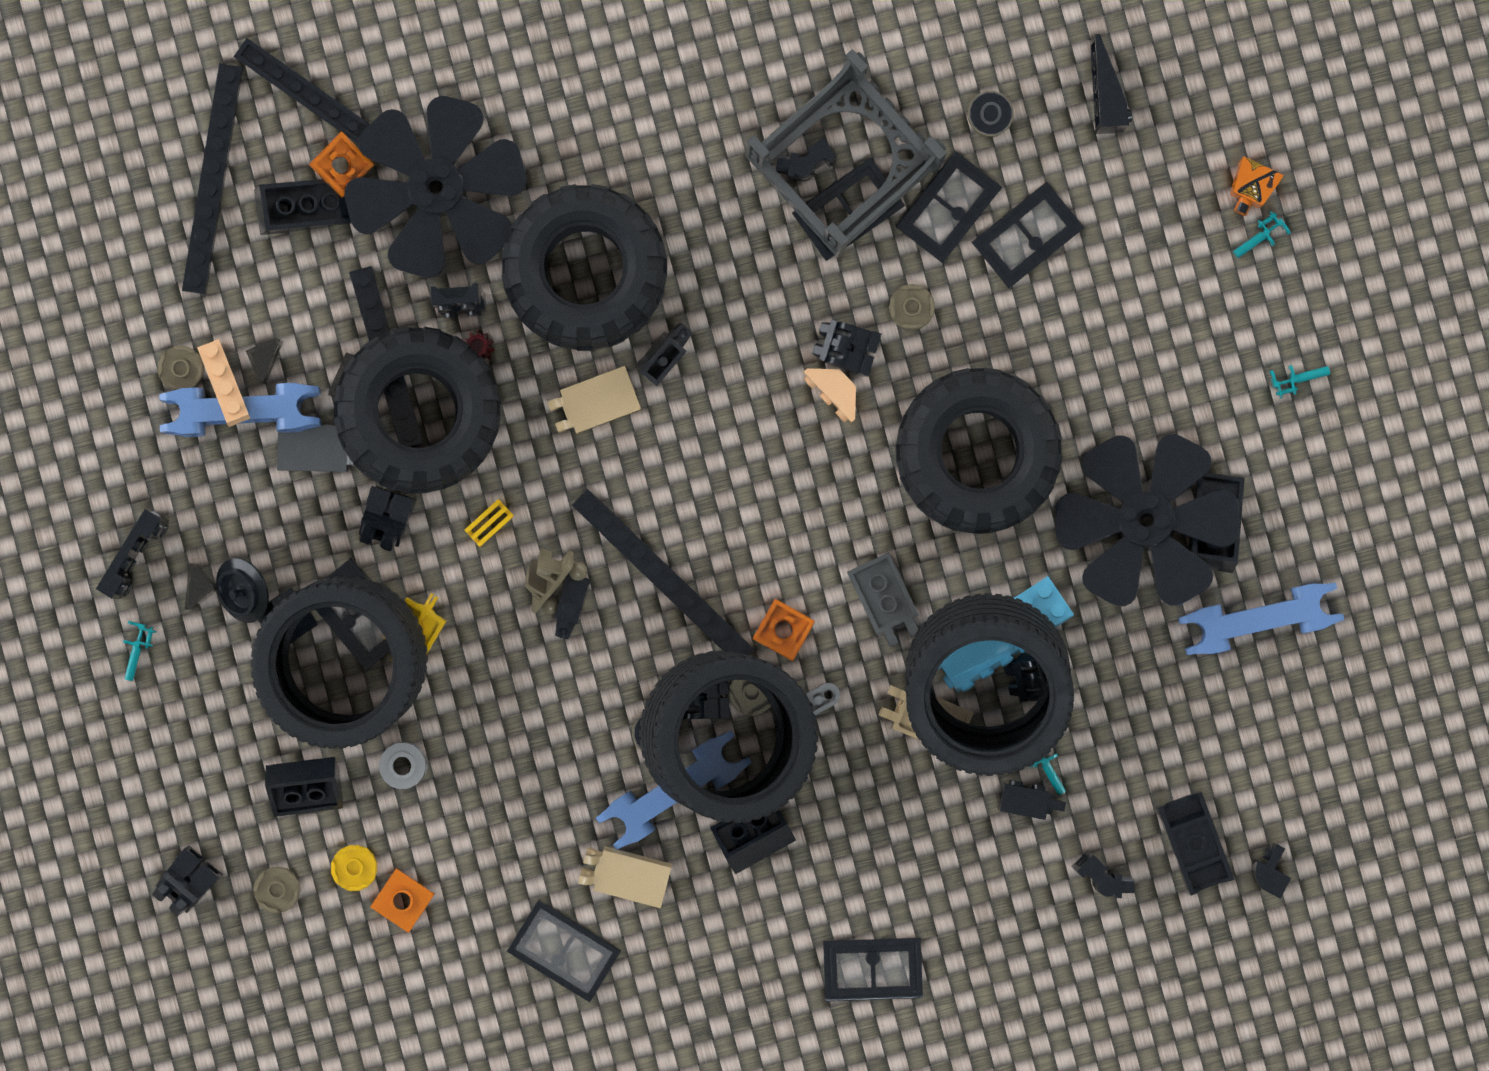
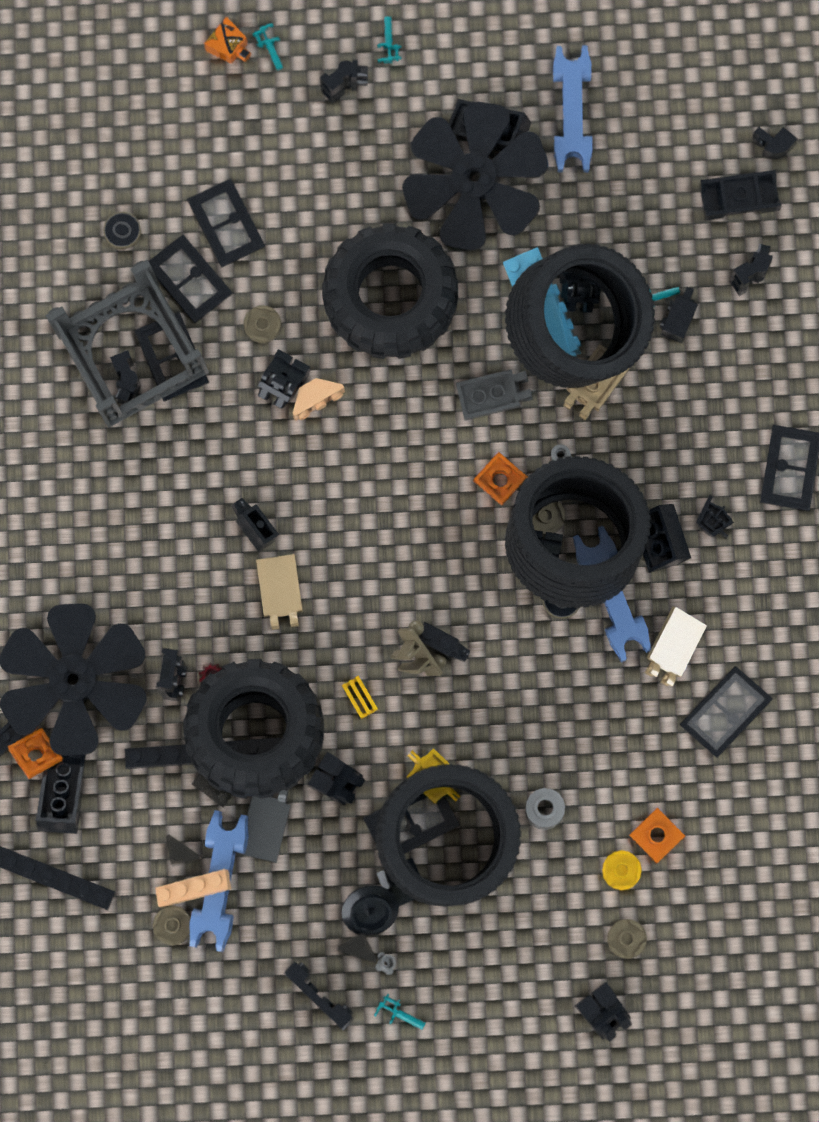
camera: 70 degrees left, 10 degrees down
black slope [265,757,343,817] -> none
black tyre [501,184,667,351] -> none
black plate [572,489,754,656] -> none
black slope [1090,34,1132,134] -> none
none -> black hips [320,60,368,104]
none -> light grey plate [375,952,396,975]
none -> black piece [696,495,734,539]

